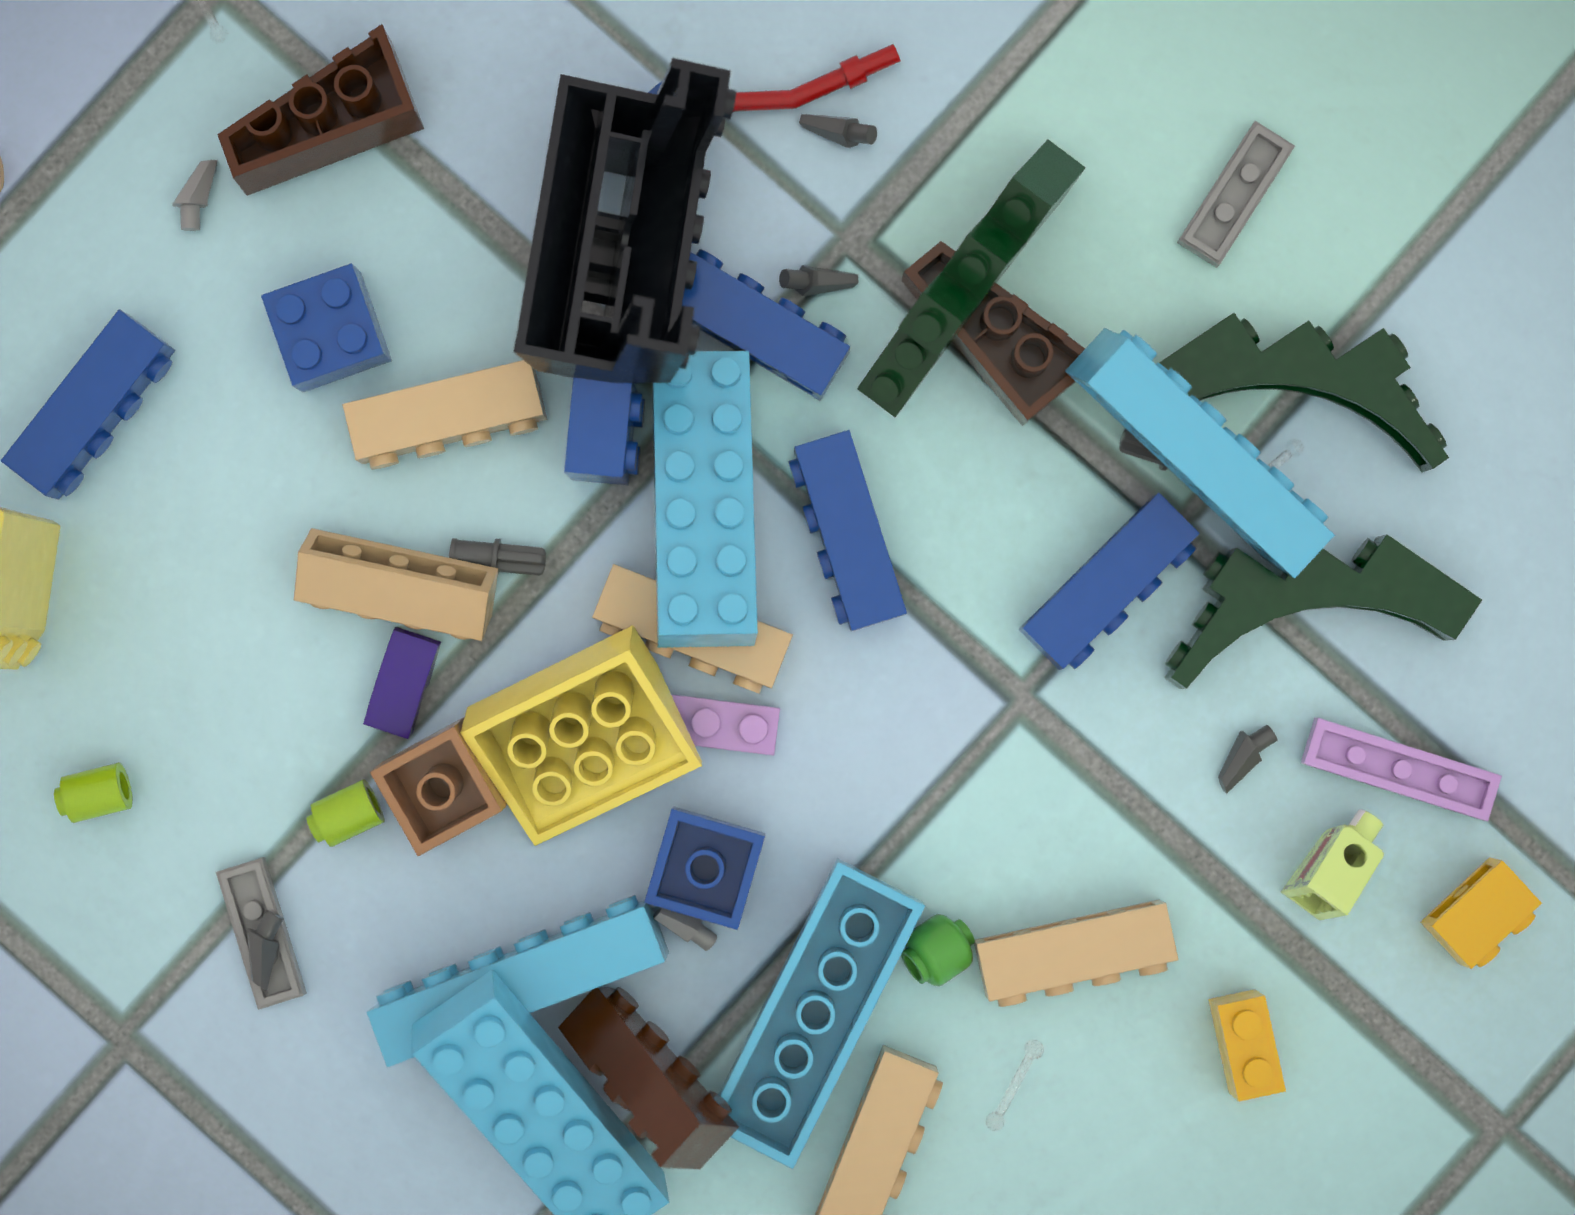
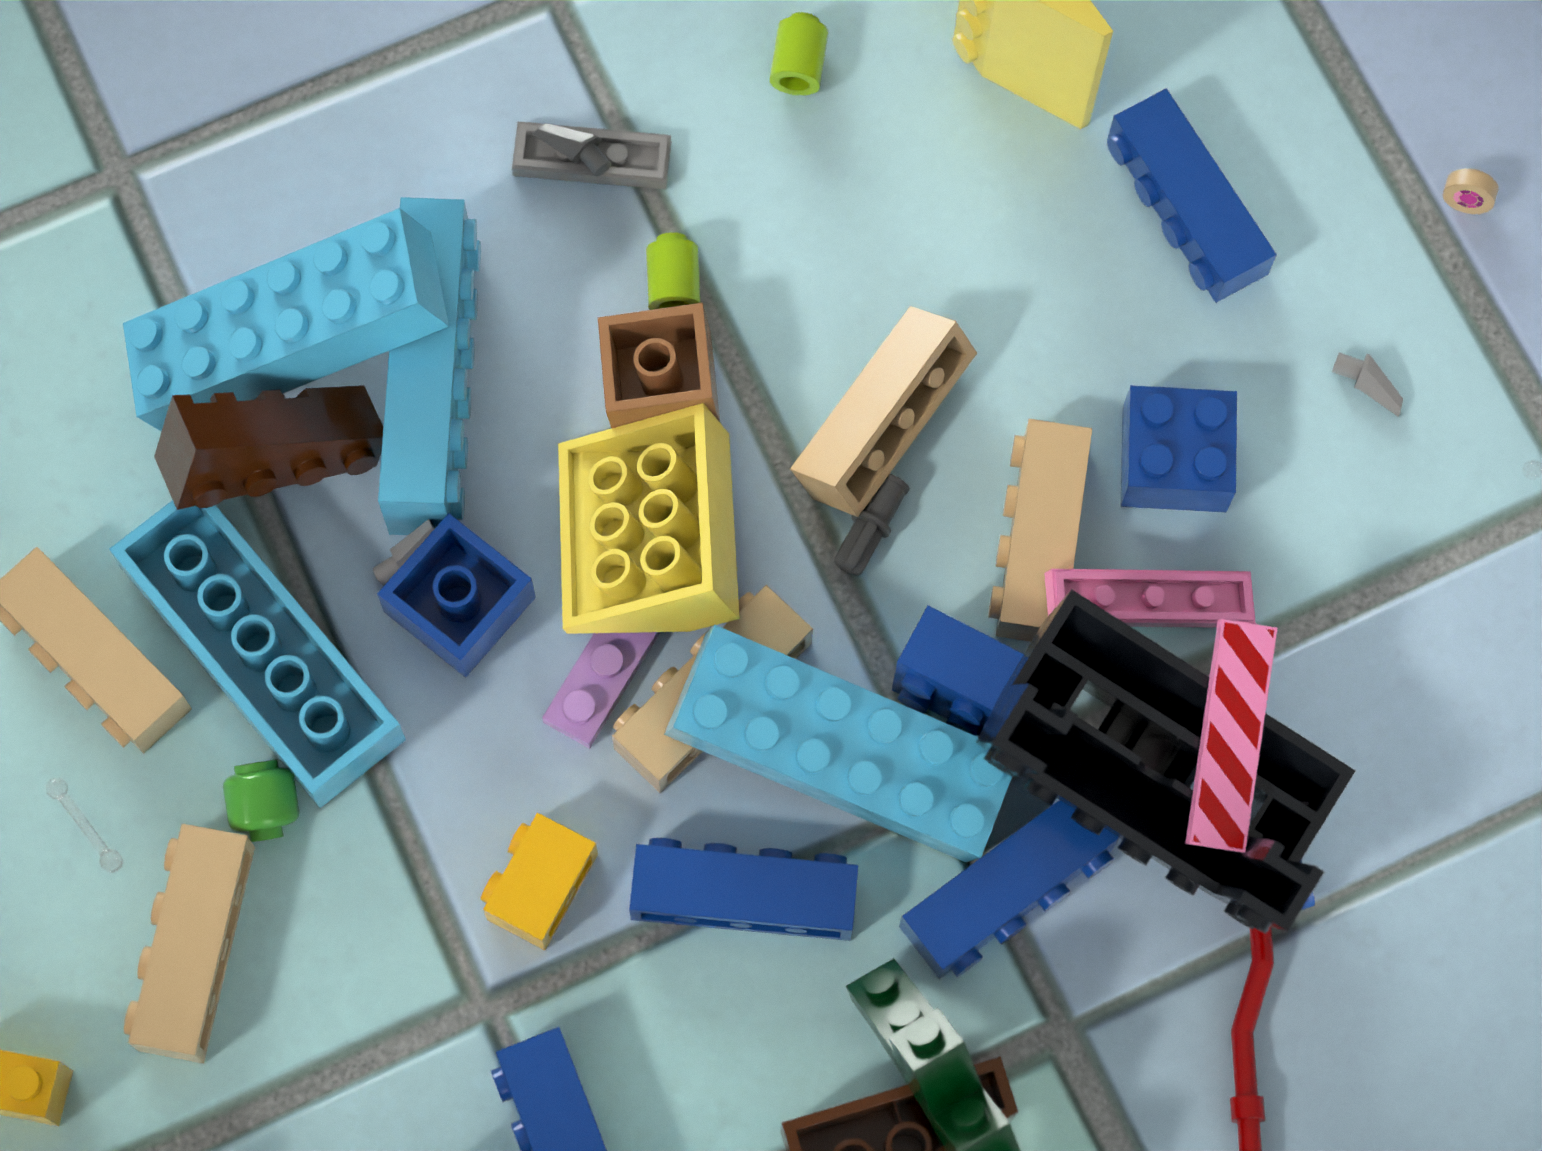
camera: 110 degrees right, 15 degrees down
reddish brown wedge [217,24,424,196] -> none
dark purple slope [363,627,441,739] -> none
dark grey bar [779,265,858,296] -> none
dark grey bar [799,114,877,148] -> none
none -> yellow brick [481,812,598,950]
none -> bright pink tile [1044,569,1256,628]
none -> tile [1185,619,1278,853]

